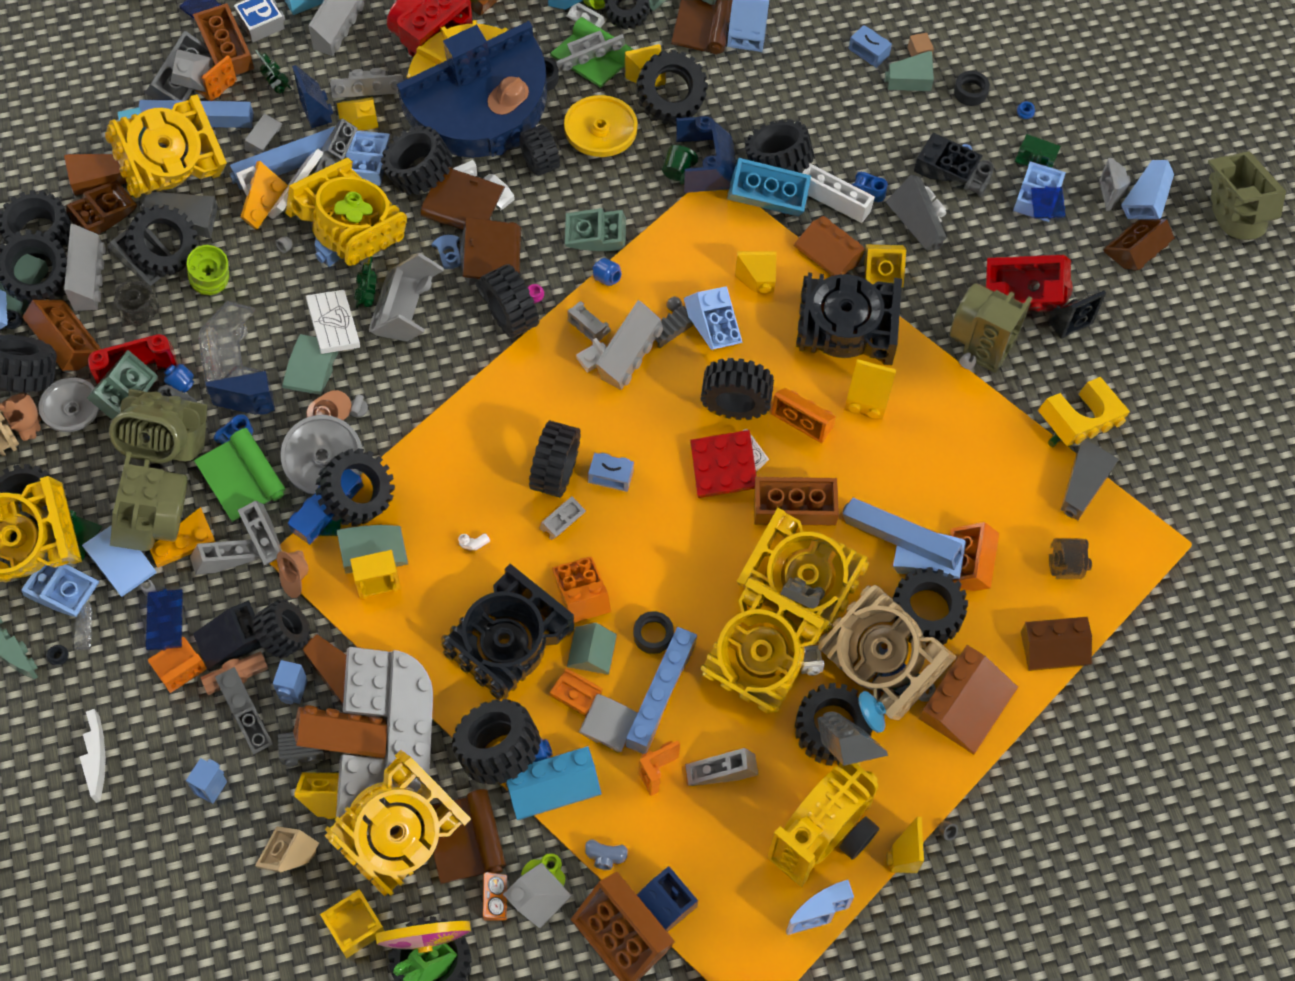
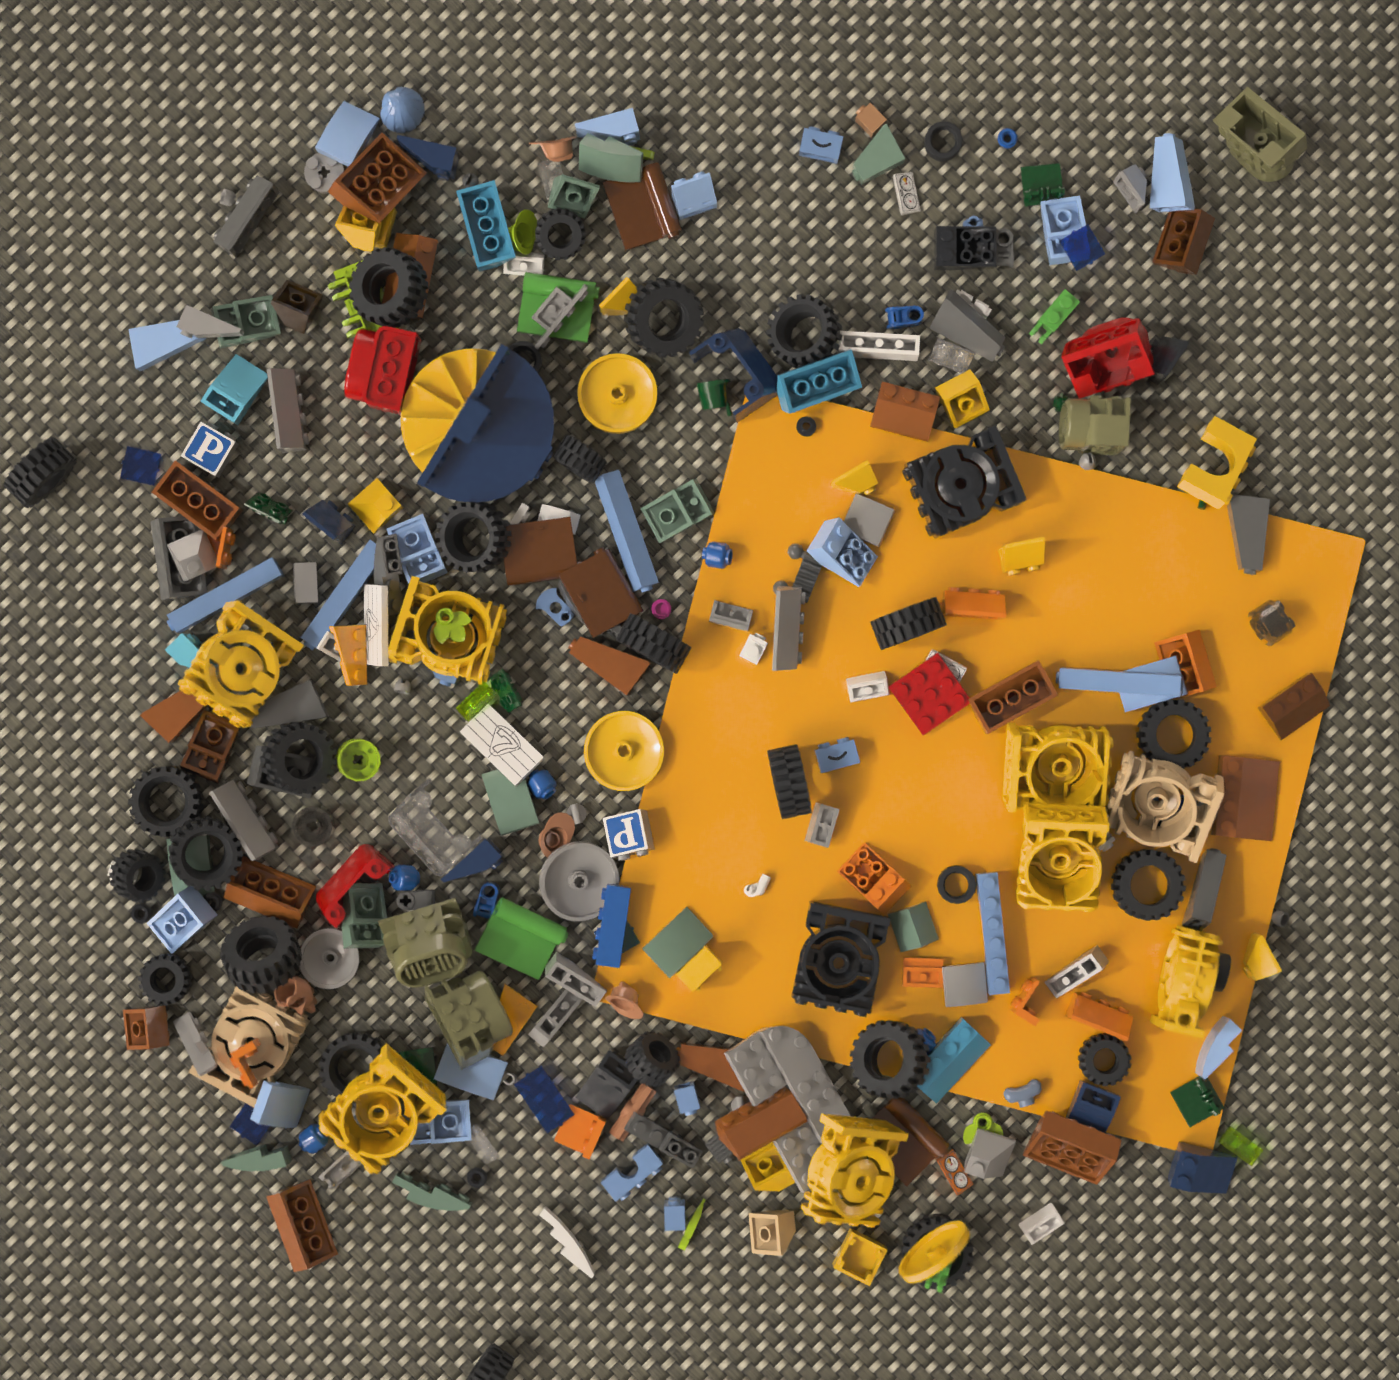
camera: 25 degrees left, 25 degrees up
black tyre [315,448,395,526] -> none
light grey bracket [330,68,404,98] -> none
light grey windscreen [369,253,444,341] -> none
nougat piece [488,76,529,115] -> none
dark grey plate [781,577,825,608] -> none
dark grey slope [817,712,888,766] -> none
dark azure dish [859,691,886,733] -> none
none -> clear neon green plate [456,682,497,722]
none -> blue head [527,769,557,800]
none -> dark orange slope [568,636,650,696]
none -> yellow dish [584,711,664,791]
none -> medium blue brick [595,470,658,593]
none -> medium blue arch [601,1143,663,1202]
none -> piece [603,809,655,861]
none -> lime piece [678,1198,706,1251]
none -> black plate [796,417,816,437]
none -> light grey slope [844,494,895,547]
none -> white slope [846,671,890,703]
none -> slope [893,172,920,215]
none -> clear hinge [929,338,975,373]
none -> bright green hinge [1029,289,1080,345]
none -> orange slope [1066,991,1133,1041]
none -> black tyre [1078,1033,1131,1086]
none -> dark green hinge [1170,1076,1224,1128]
none -> dark grey slope [1182,848,1227,931]

